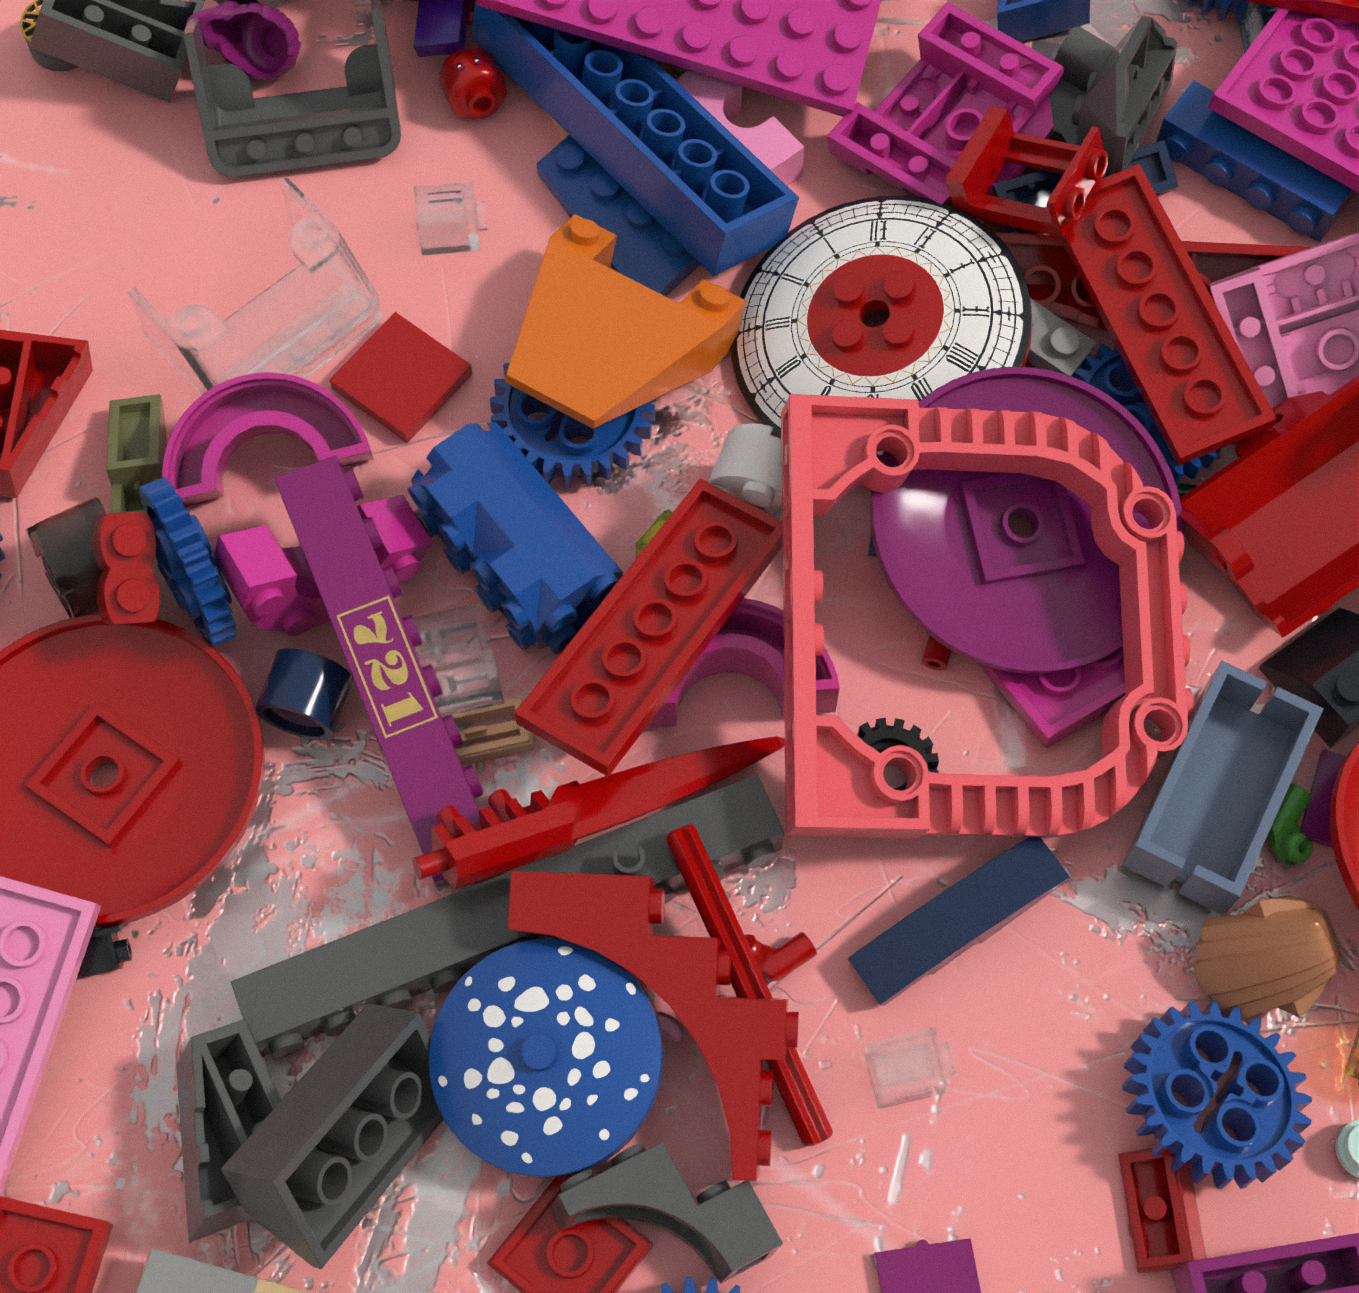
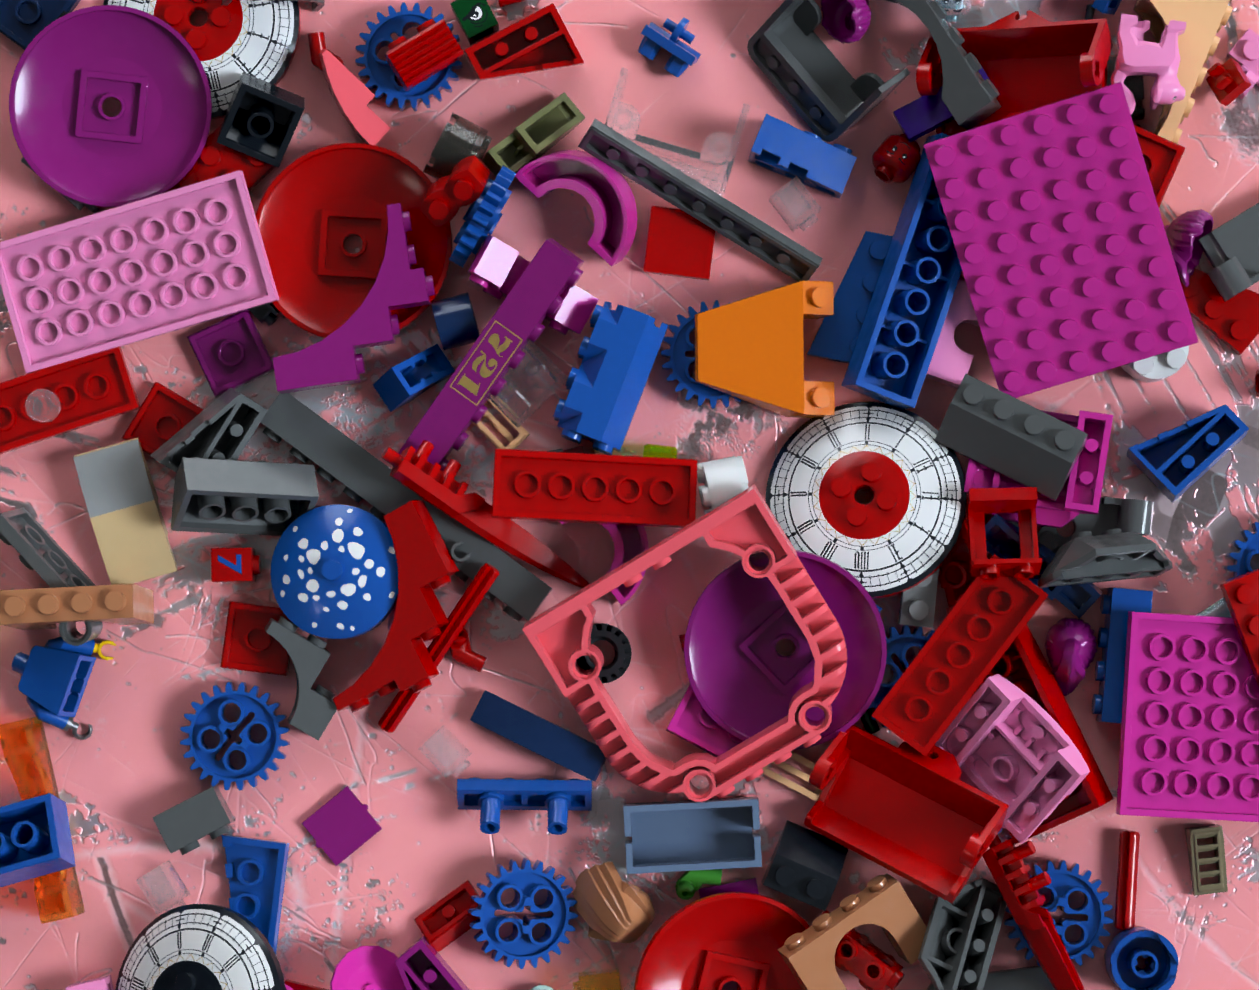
camera: 60 degrees right, 20 degrees up
none -> red tile [122,382,204,455]
none -> magenta tile [187,309,274,398]
none -> red brick [211,547,262,583]
none -> magenta arch [273,203,435,394]
none -> blue arch [372,344,455,412]
none -> blue plate [457,778,592,835]
none -> dark grey tile [578,119,823,282]
none -> blue hips [638,17,701,77]
none -> blue wedge [748,114,857,199]
none -> light nougat tile [762,751,822,802]
none -> dark grey slope [935,374,1088,501]
none -> magenta hair [1045,617,1098,696]

